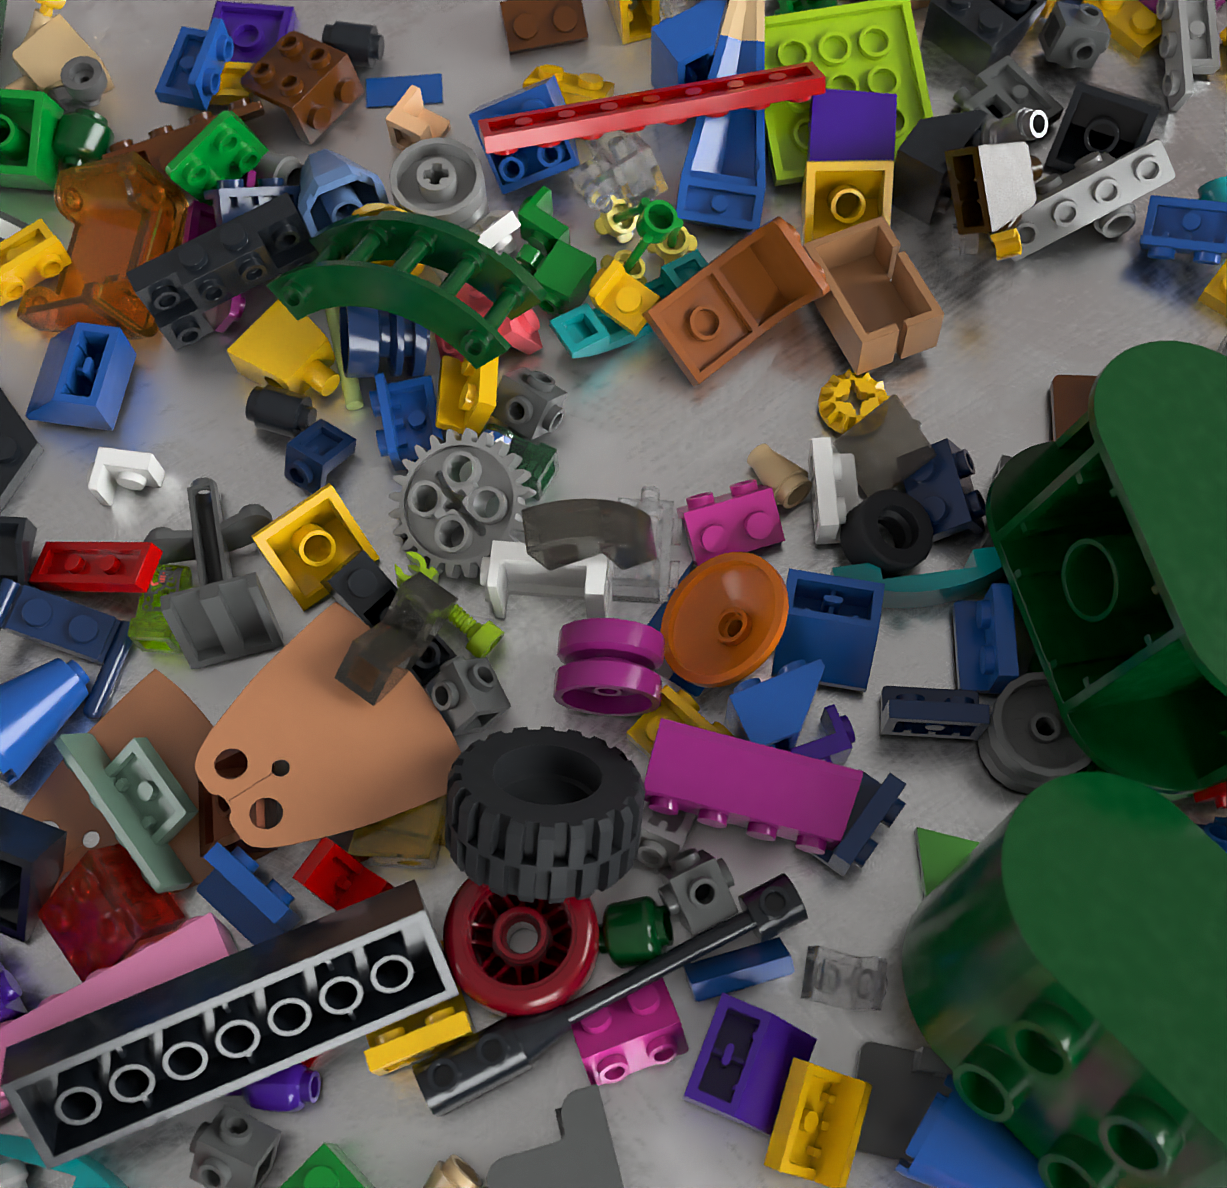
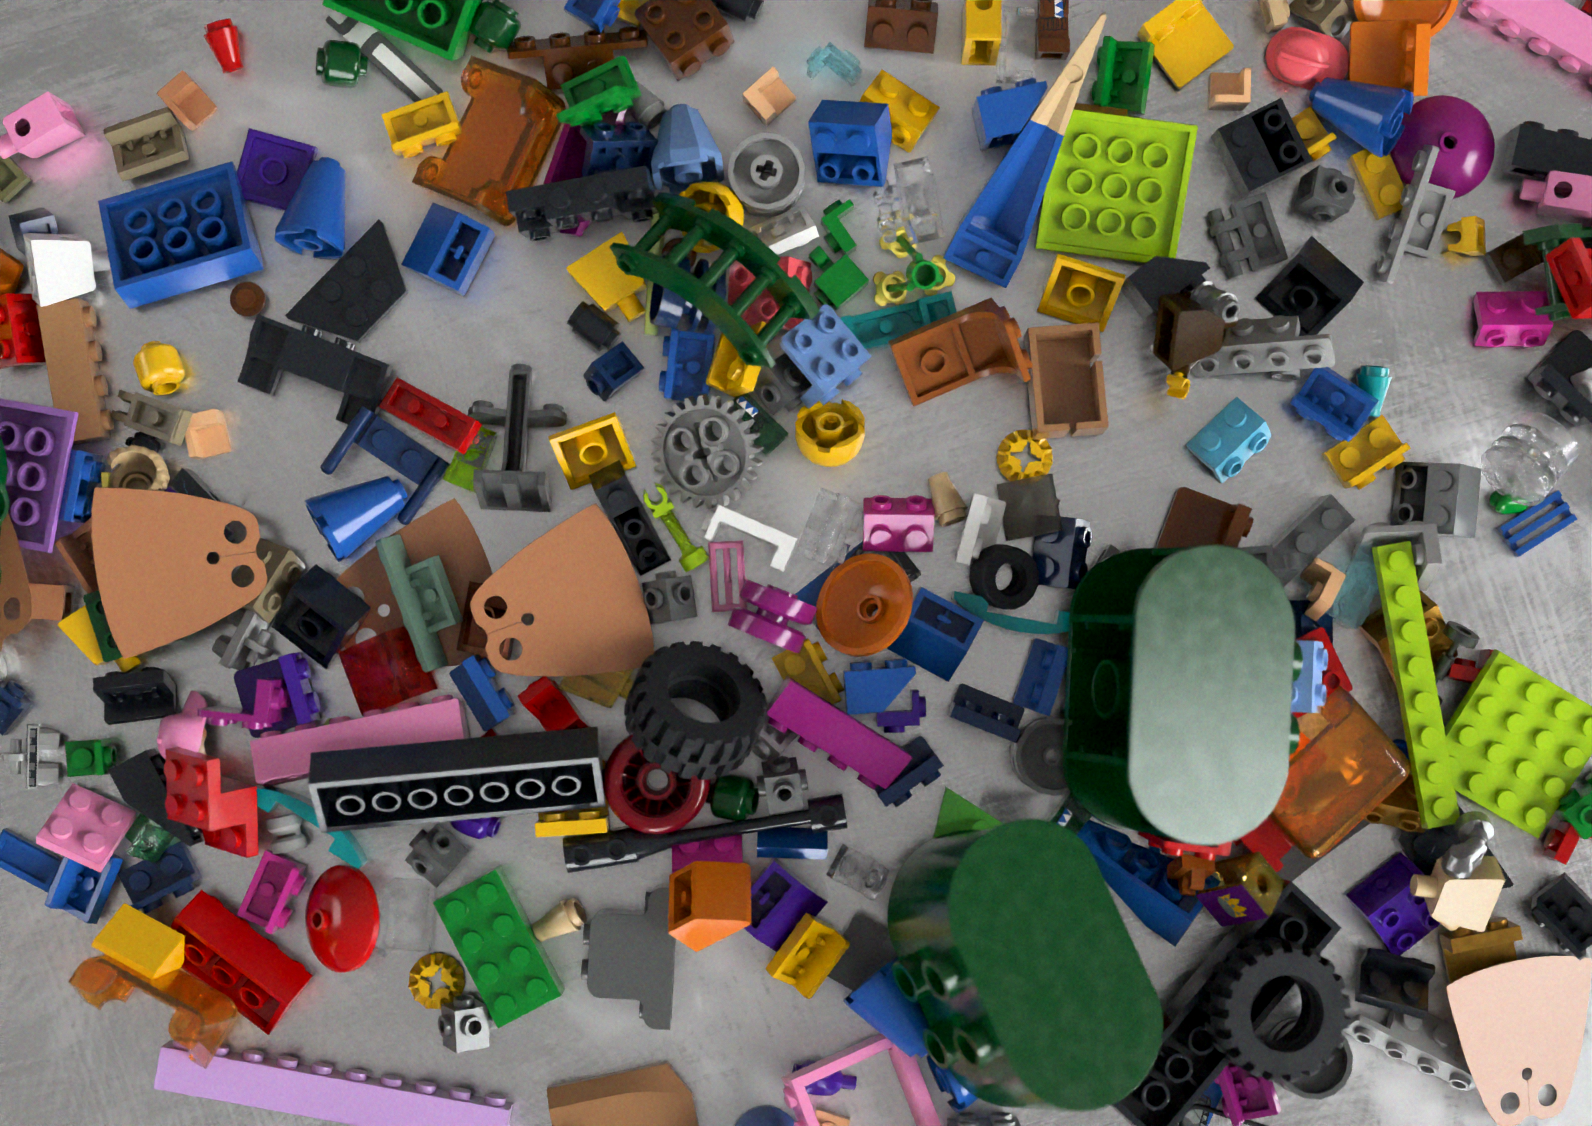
camera: 15 degrees right, 20 degrees up
white bracket [86,447,165,506] -> none
clear smoke brick [334,572,459,706] -> none
blue sticker [366,73,443,108] -> none
red plate [478,61,826,155] -> none
clear smoke brick [521,499,658,571] -> none
yellow bracket [588,259,661,337] -> none
dark purple tile [807,89,897,161] -> none
none -> orange slope [668,861,751,952]
none -> bright pink tile [708,540,747,612]
none -> medium blue bracket [779,305,872,409]
none -> yellow cylinder [795,399,865,467]
none -> clear light blue bracket [806,42,862,87]
none -> medium azure bracket [1186,397,1272,483]

